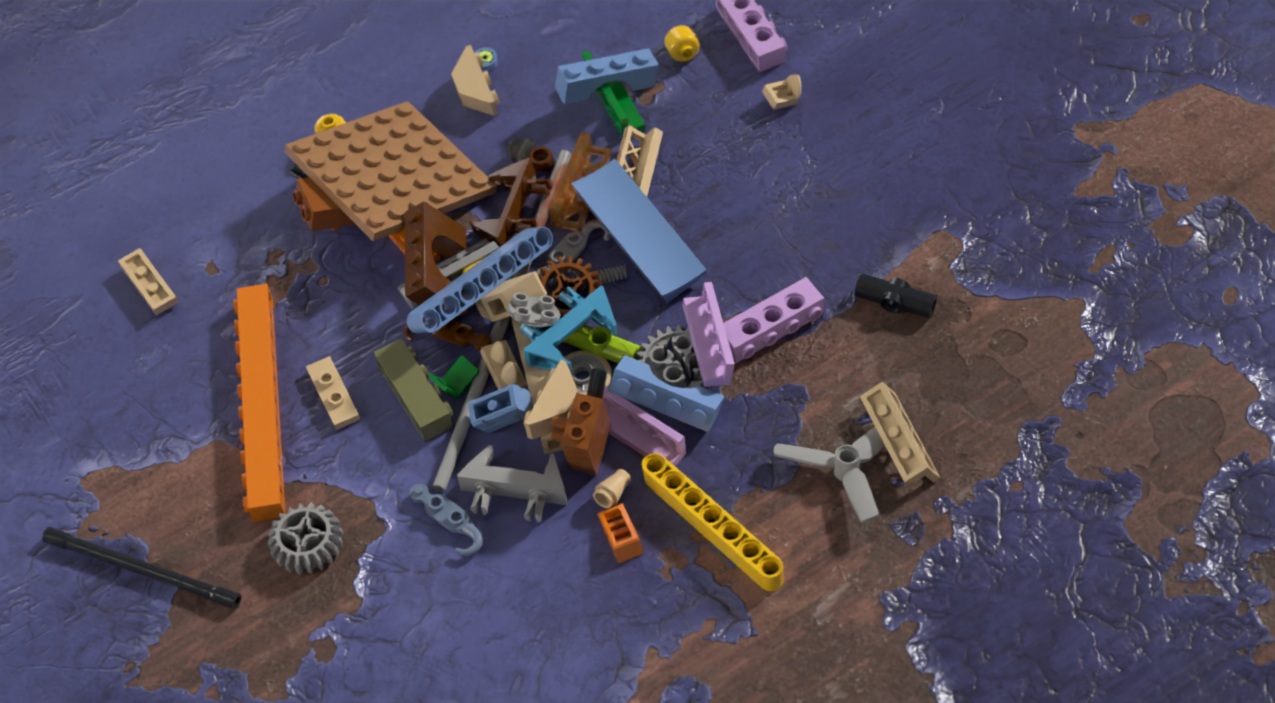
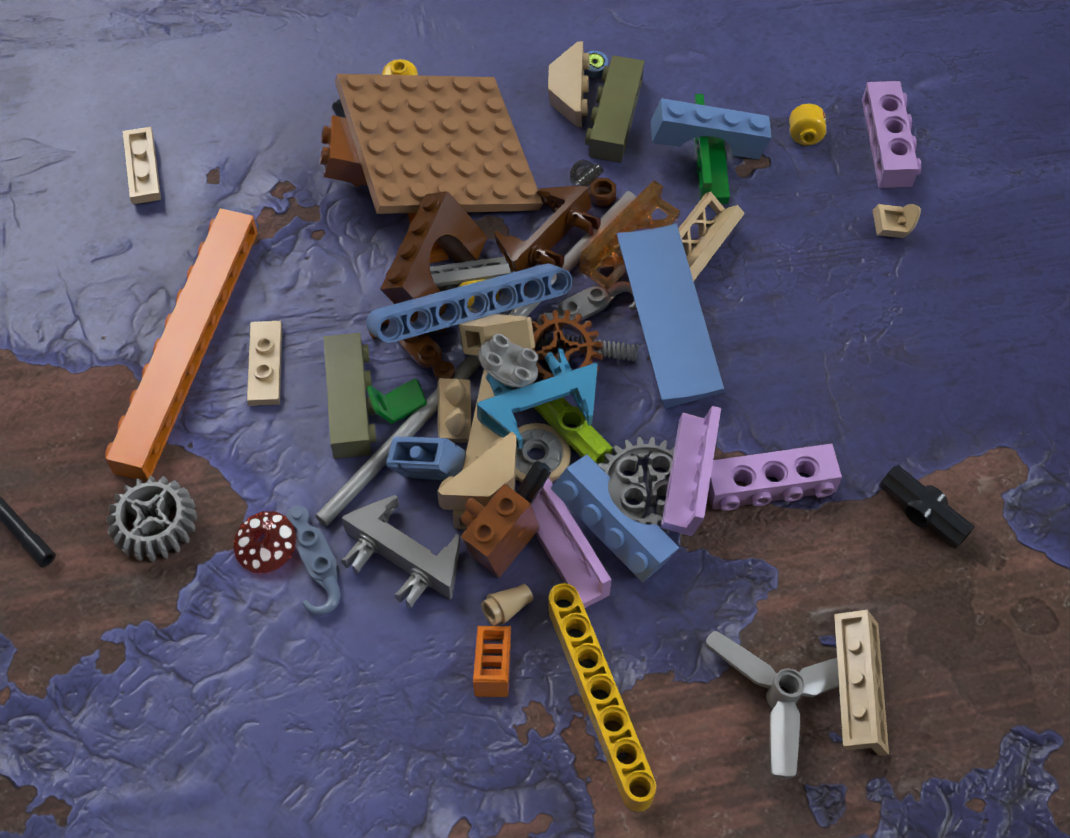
camera: 15 degrees right, 5 degrees up
none -> clear red dish [233,511,297,573]
none -> olive brick [585,55,645,163]

